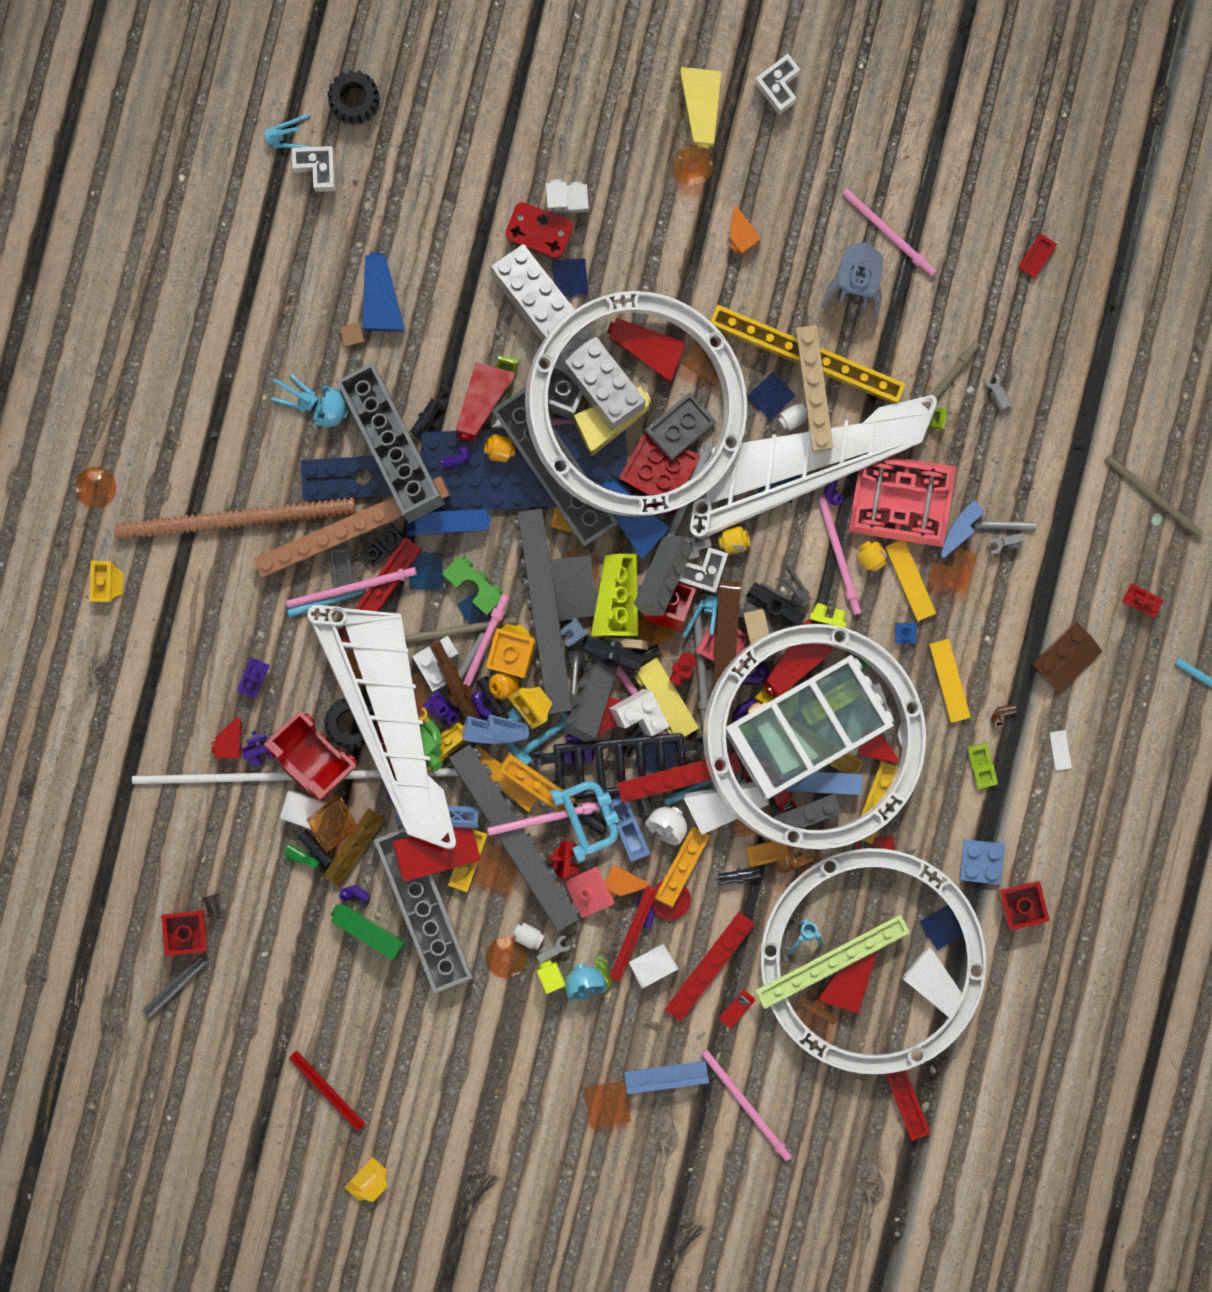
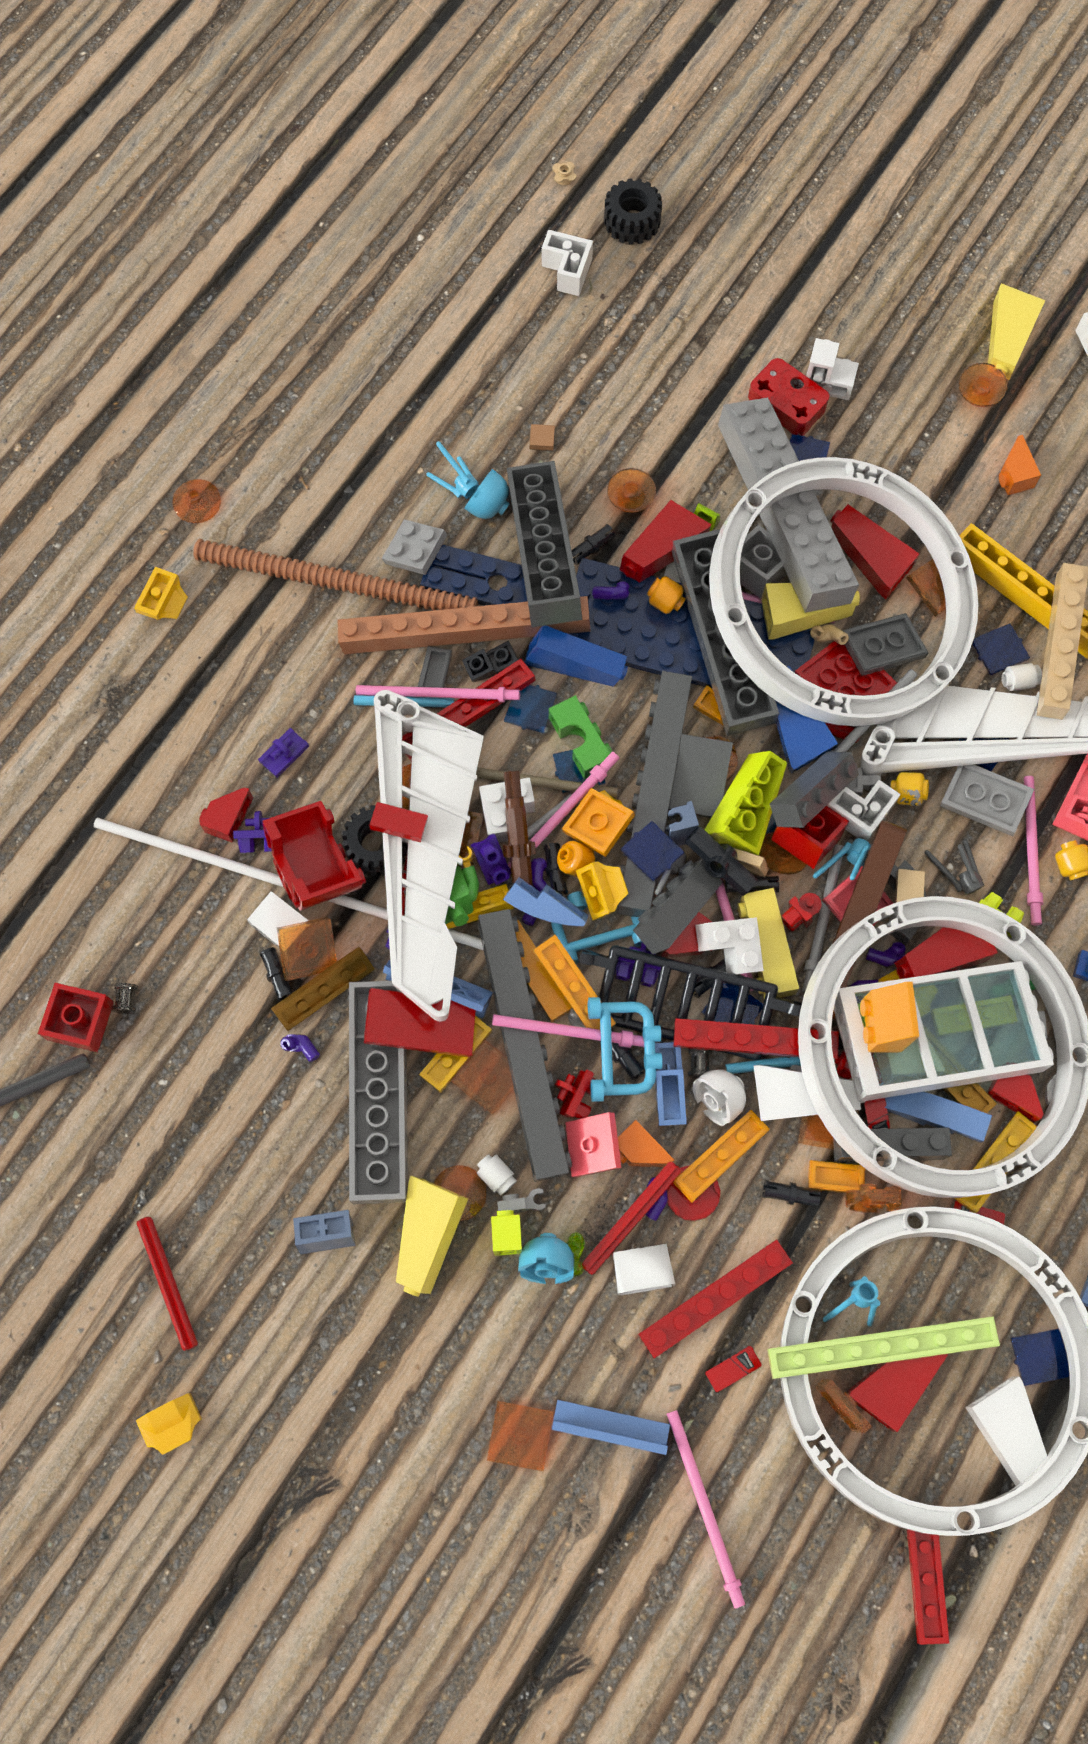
camera: 25 degrees right, 15 degrees down
medium azure plant [265,114,310,149] -> none
green bar [283,844,320,869] -> none
green slope [330,903,406,961] -> none
blue slope [363,252,405,332] -> none
black piece [745,582,806,627] -> none
dark purple arm [824,480,843,505] -> none
none -> sand blue hinge [293,1210,356,1254]
none -> red tile [370,802,428,843]
none -> light grey plate [382,519,447,575]
none -> light yellow slope [396,1176,468,1297]
none -> tan plate [553,162,576,185]
none -> clear orange dish [607,468,656,512]
none -> clear blue piece [621,821,684,881]
none -> tan arm [810,625,849,645]
none -> light orange slope [860,982,919,1053]
none -> light grey plate [940,765,1034,836]

